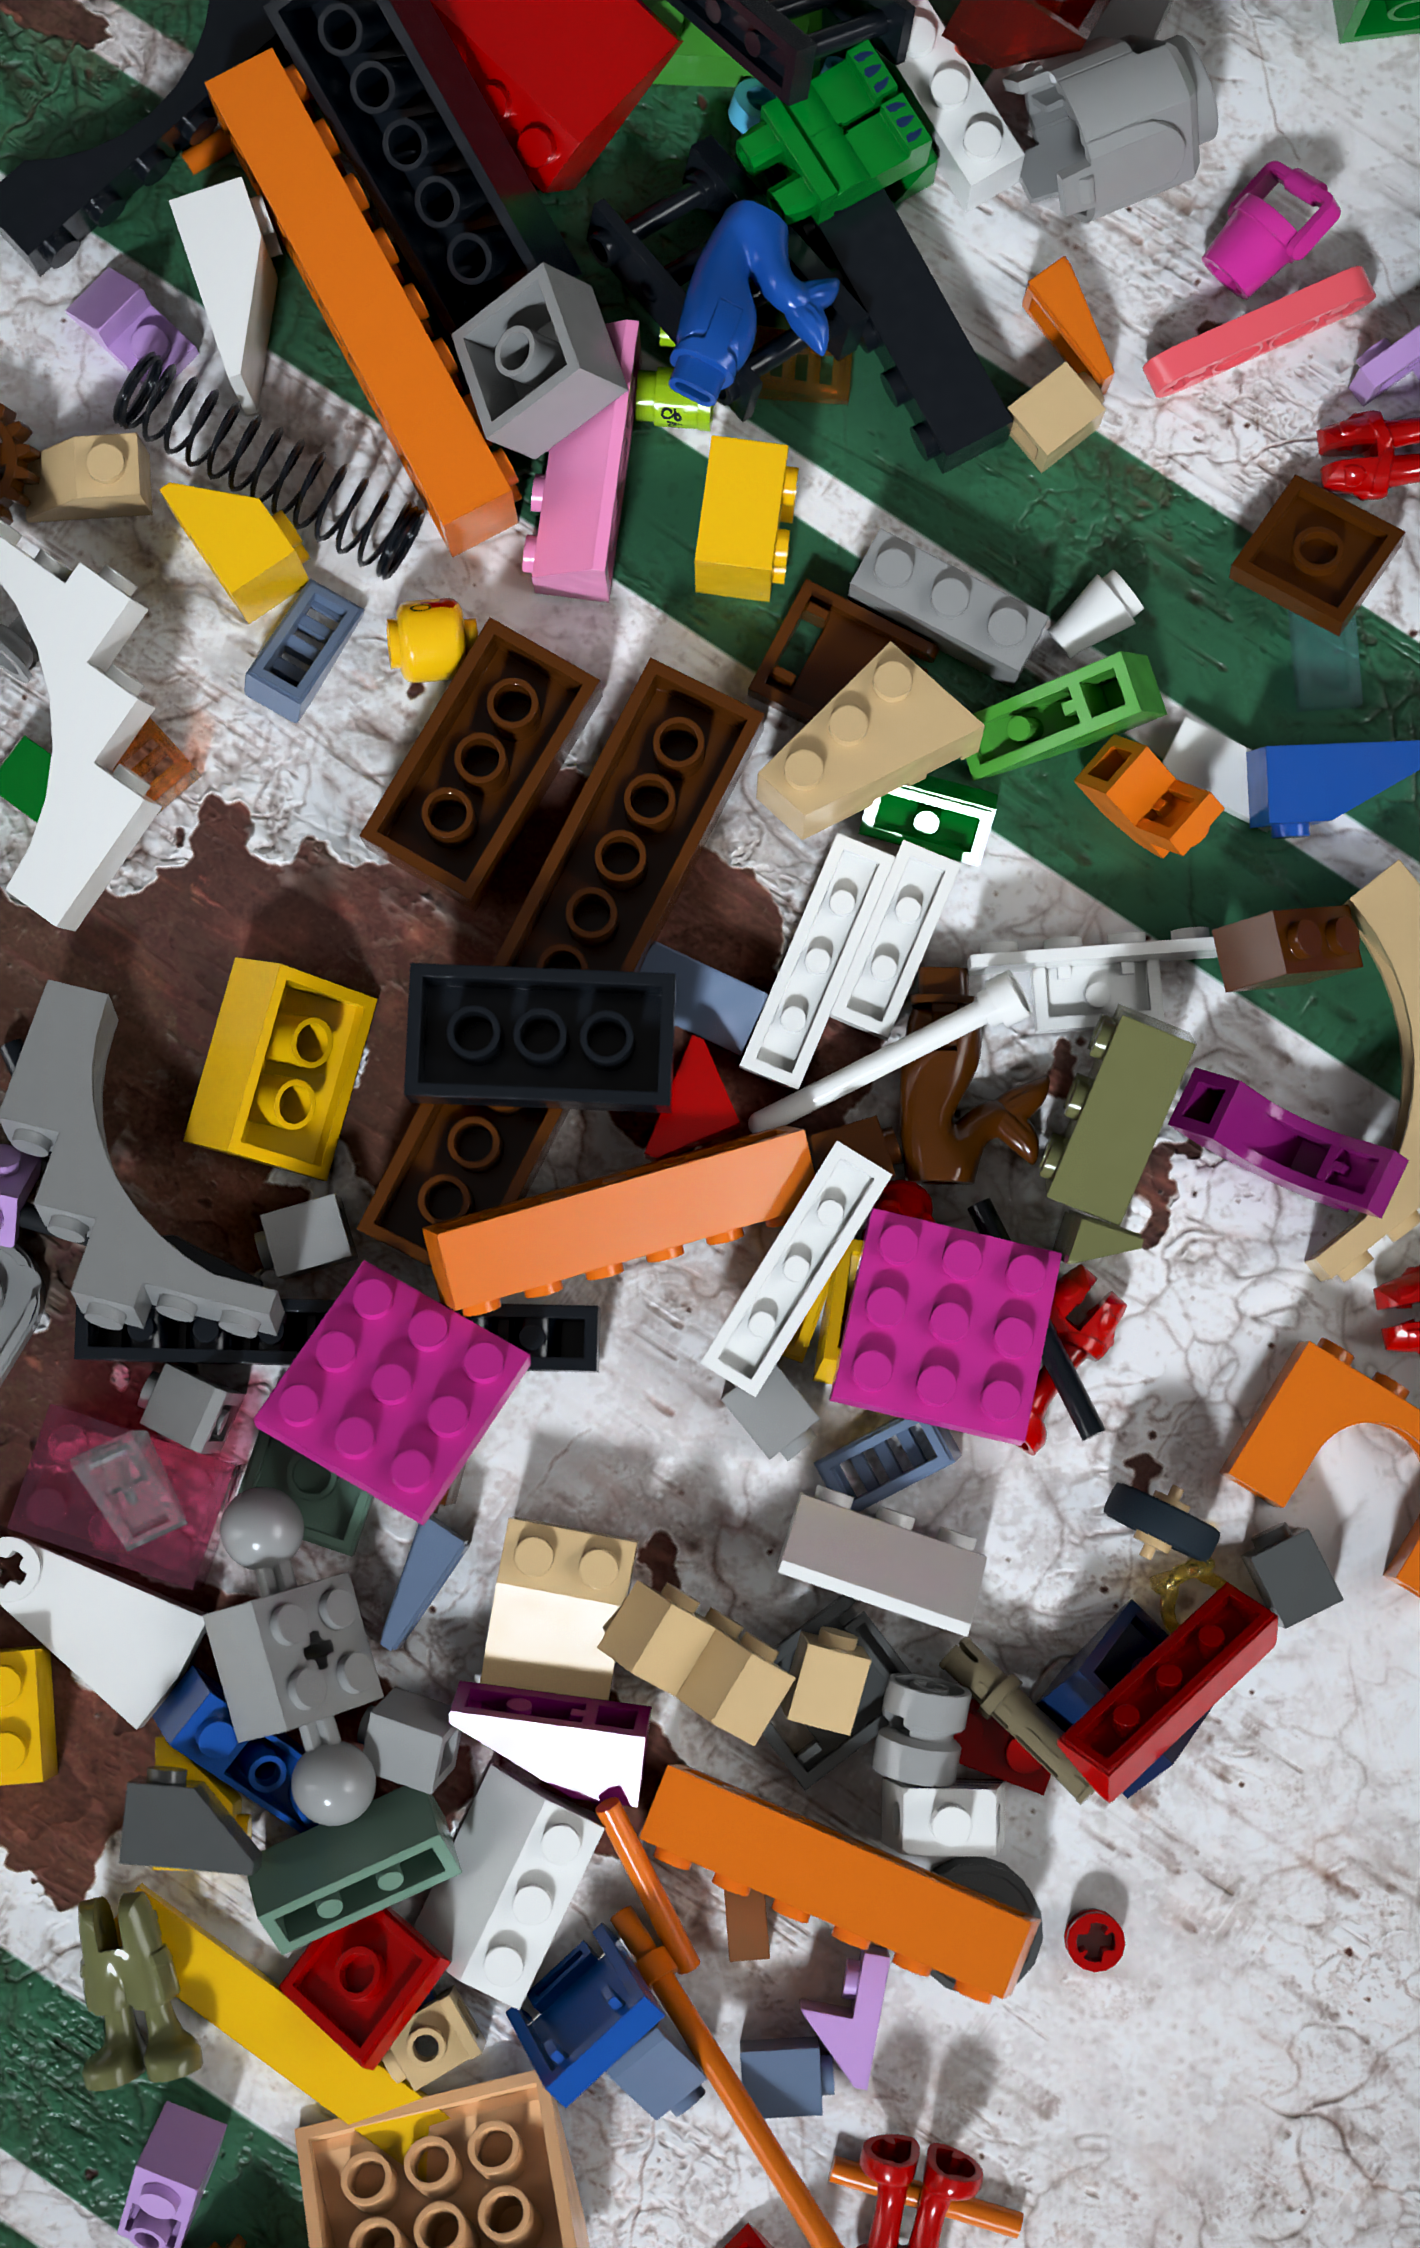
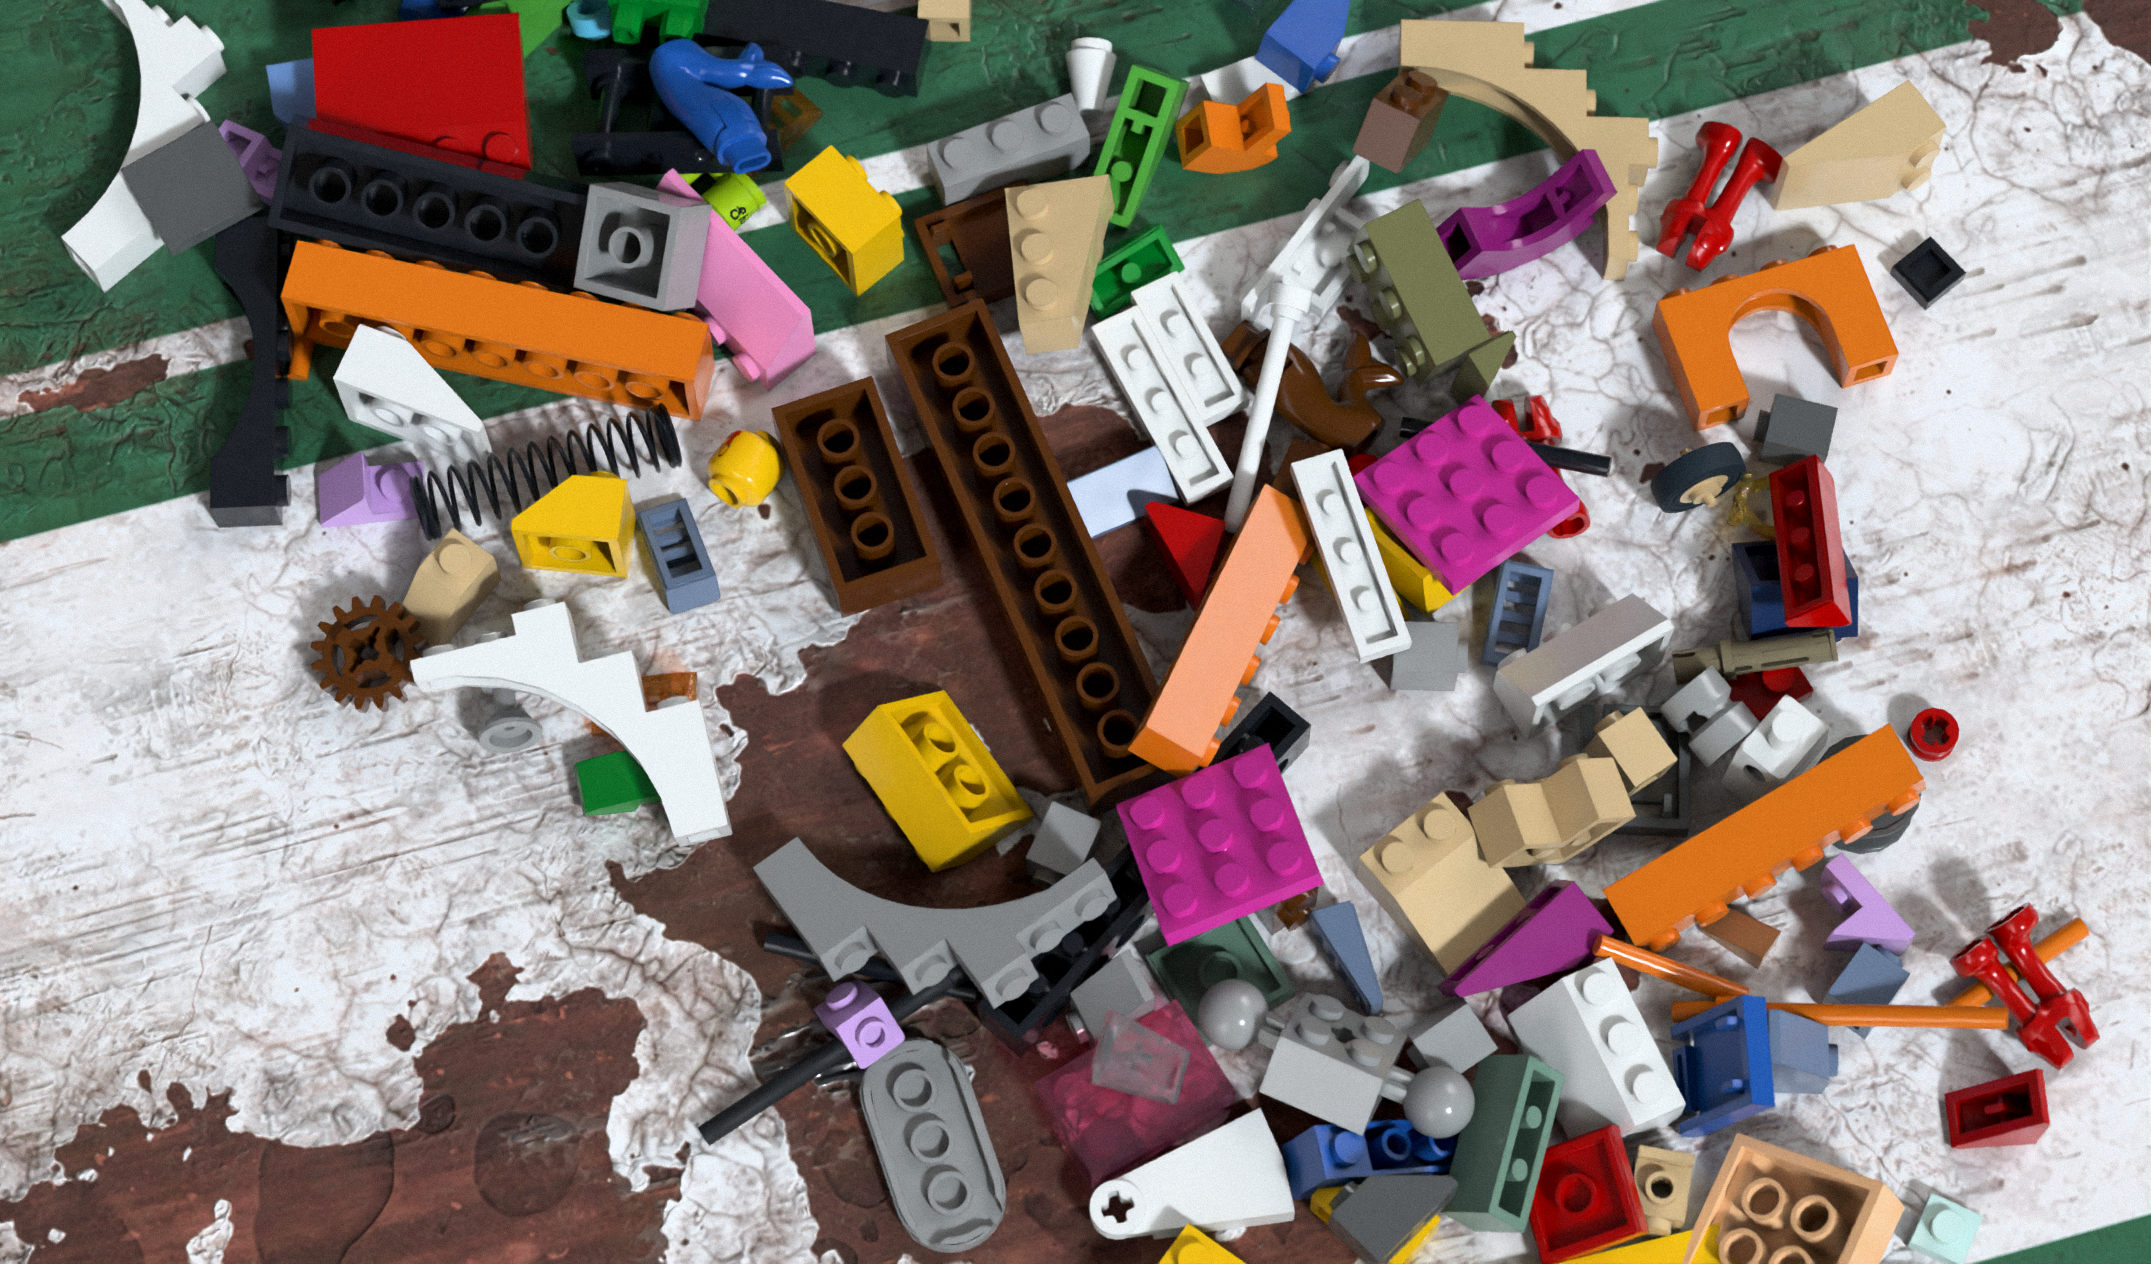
camera: 50 degrees left, 15 degrees down
black brick [404,963,677,1113] -> none

